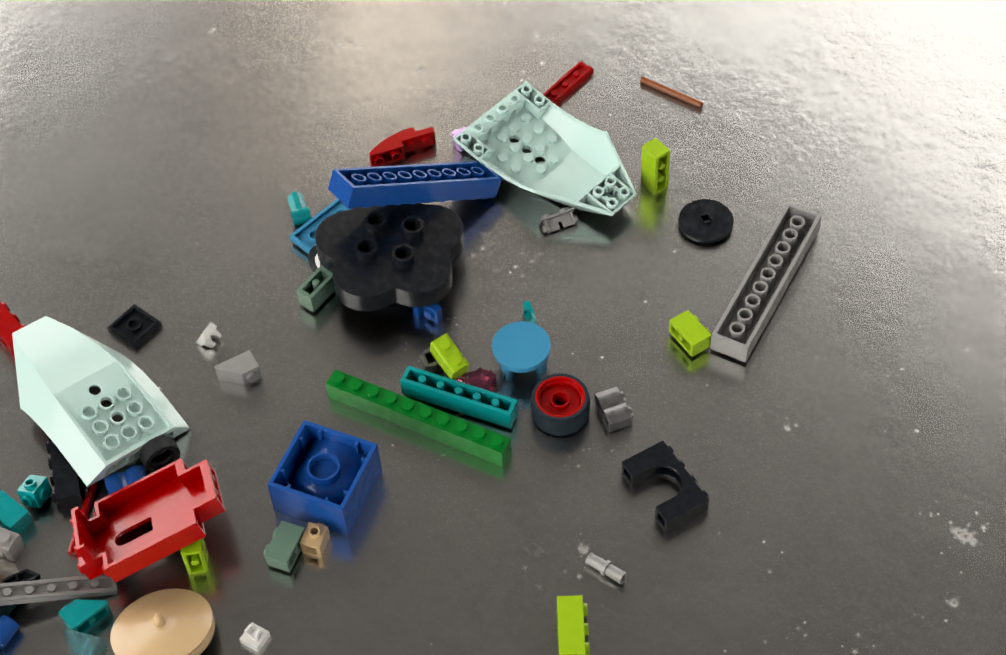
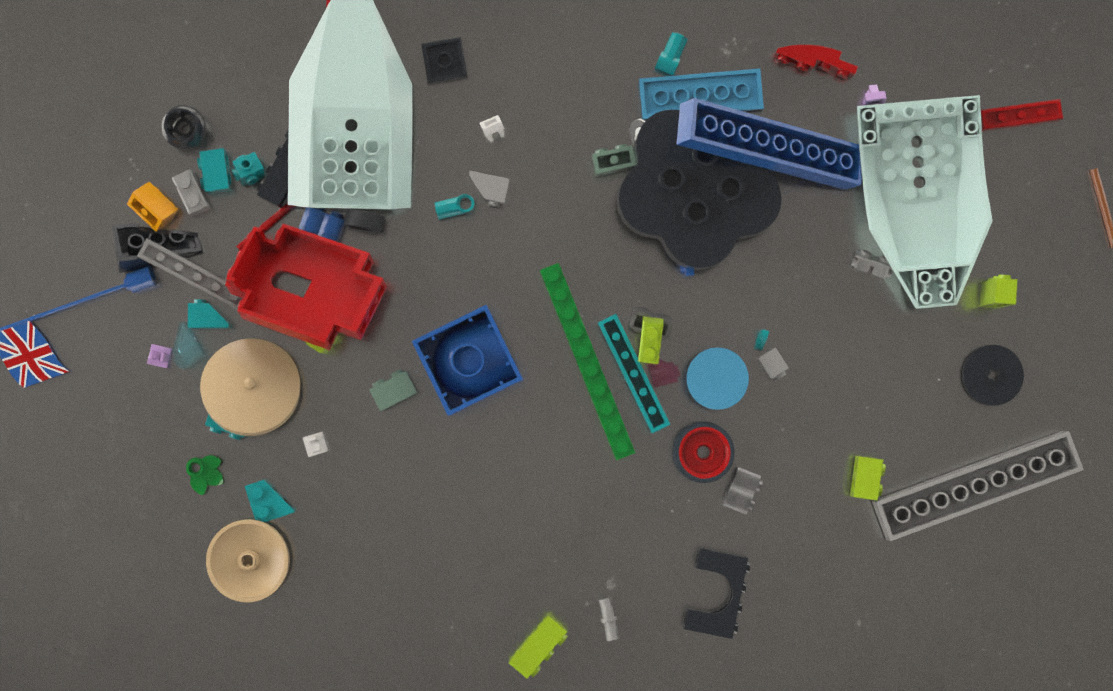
camera: 40 degrees right, 35 degrees up
tan brick [300,522,330,558] -> none
none -> teal piece [435,194,476,220]
none -> light grey brick [756,347,789,380]

